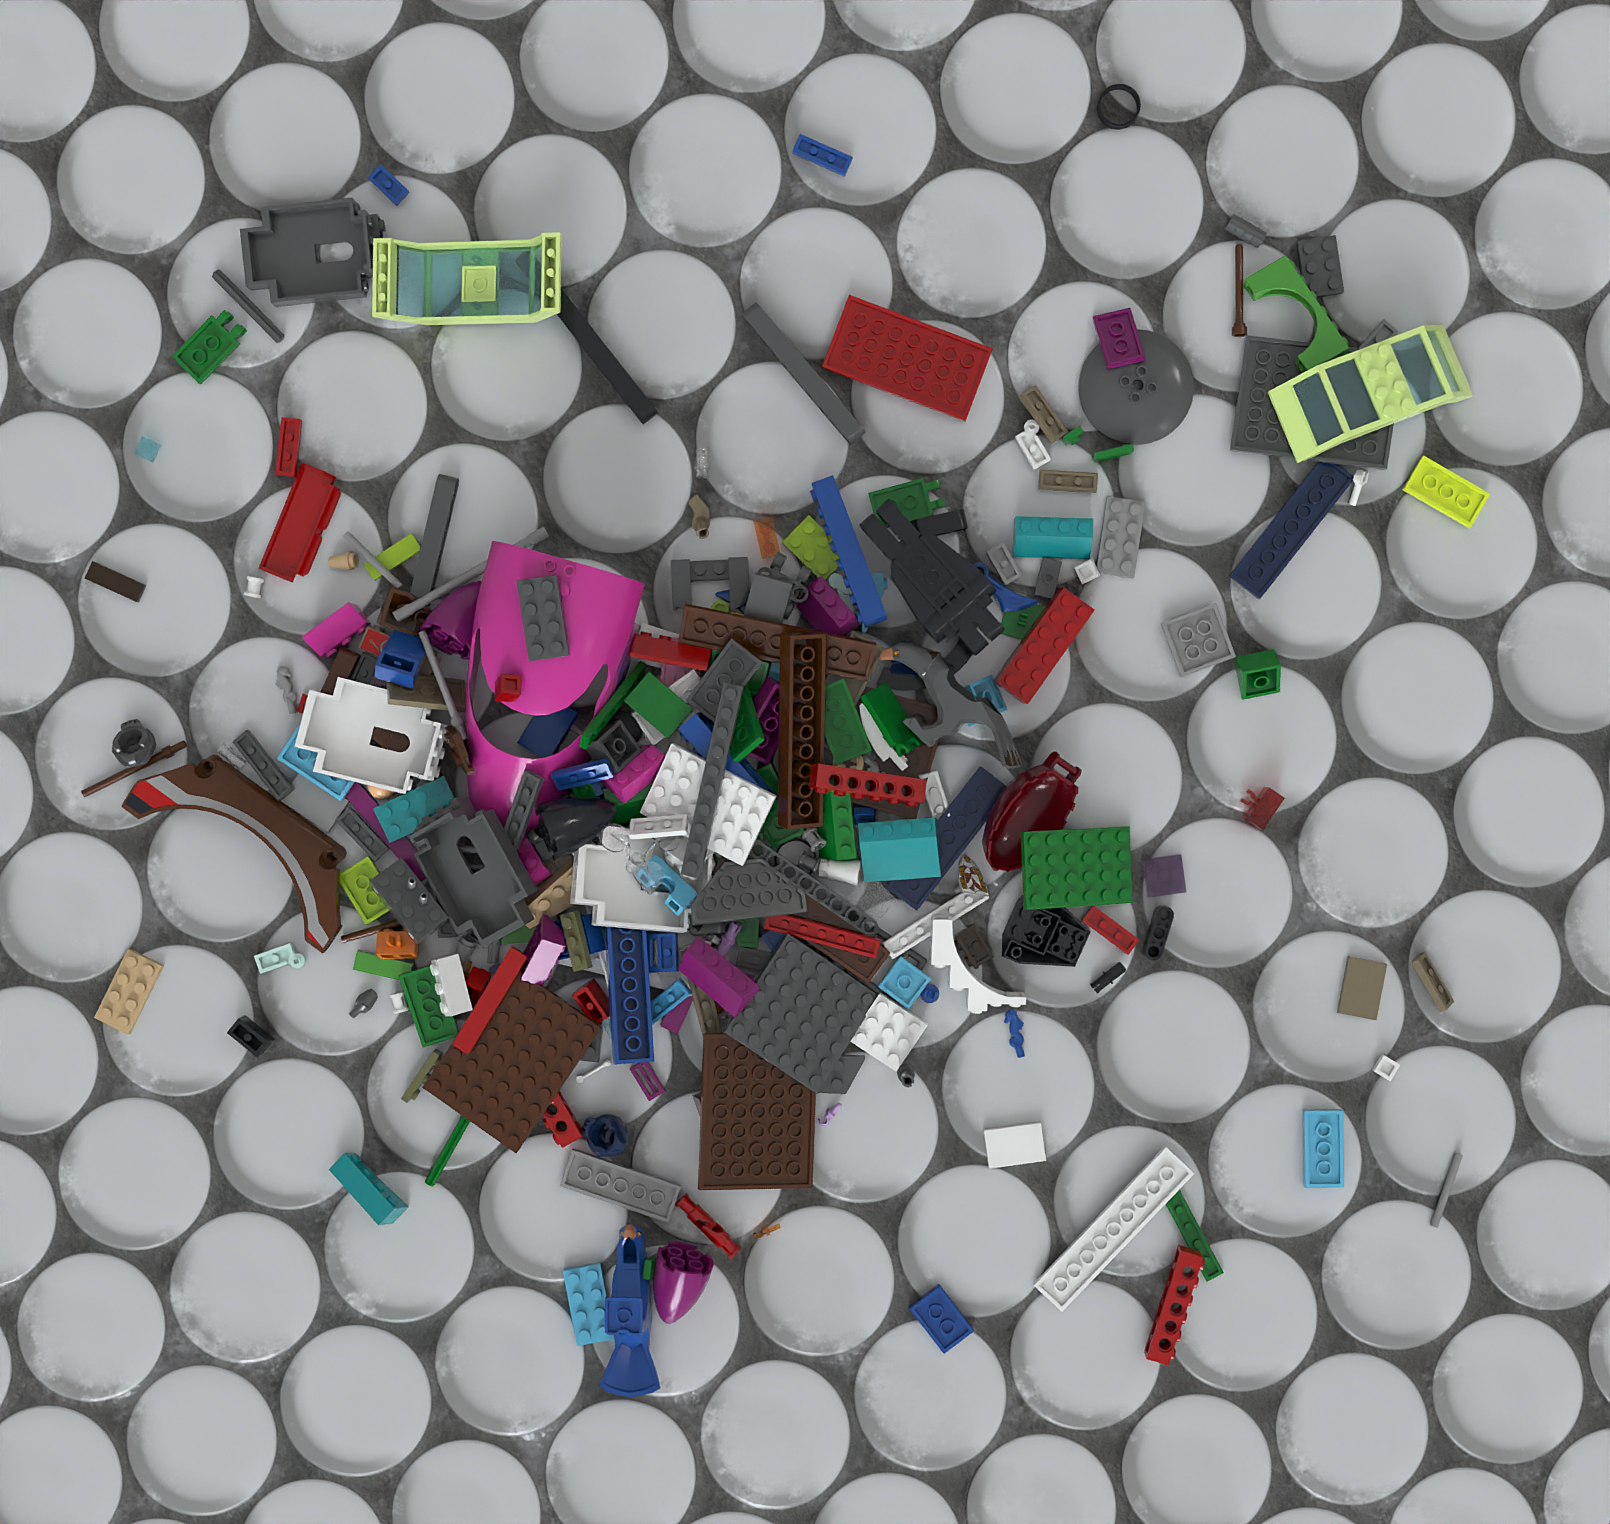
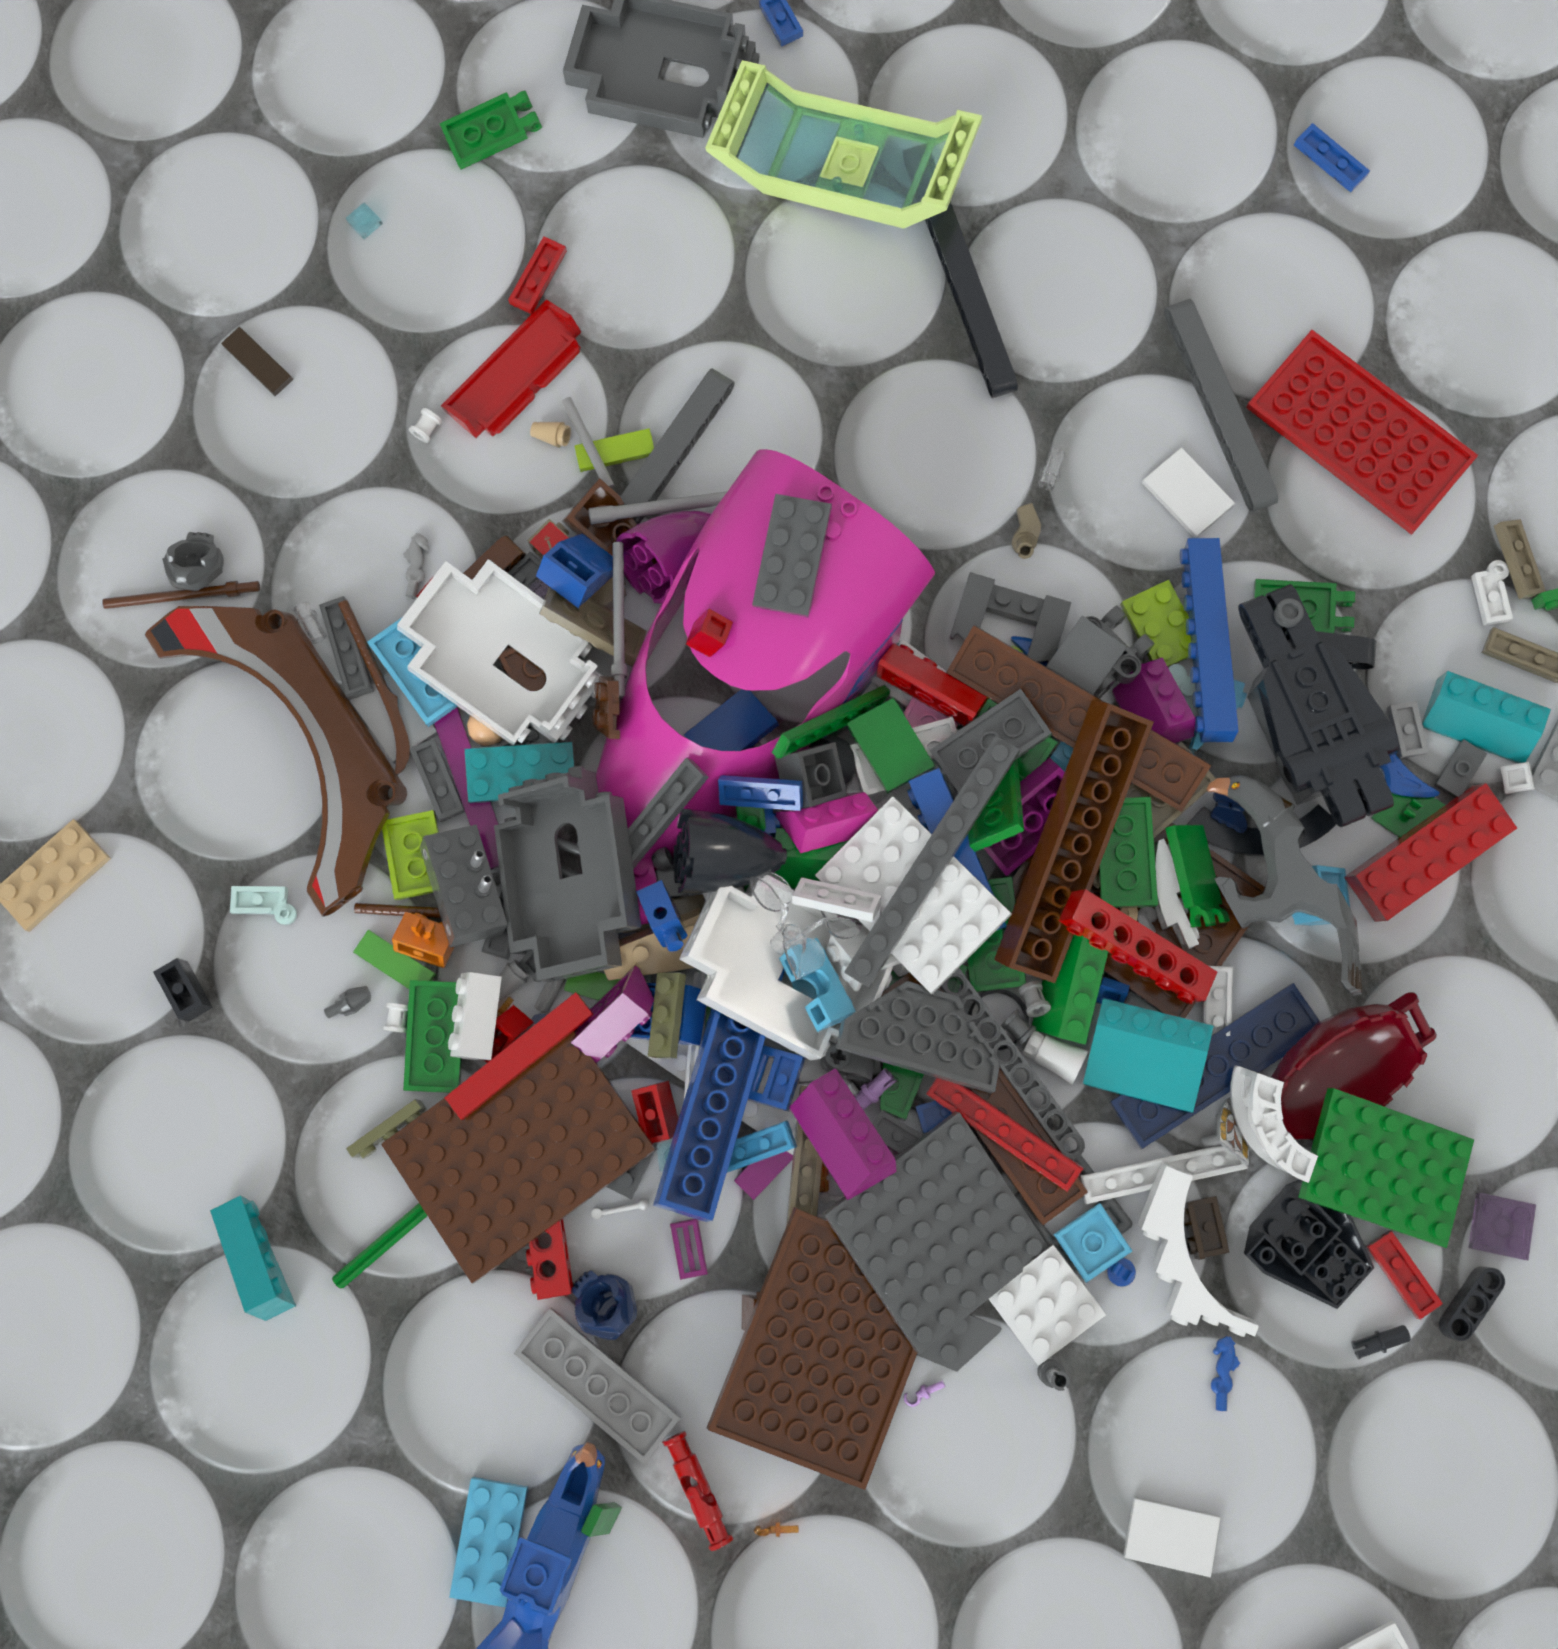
camera: 25 degrees right, 10 degrees down
dark grey axle [212,269,285,343] -> none
dark pink slope [302,602,371,658] -> none
magenta cylinder [653,1242,714,1324] -> none
clear orange plate [753,517,780,559] -> none
clear tile [845,881,898,928] -> none
none -> reddish brown piece [338,600,410,776]
none -> blue torso [636,880,688,952]
none -> white tile [1142,447,1235,538]
none -> white fence [1230,1065,1318,1183]
none -> dark grey tile [1274,598,1304,628]

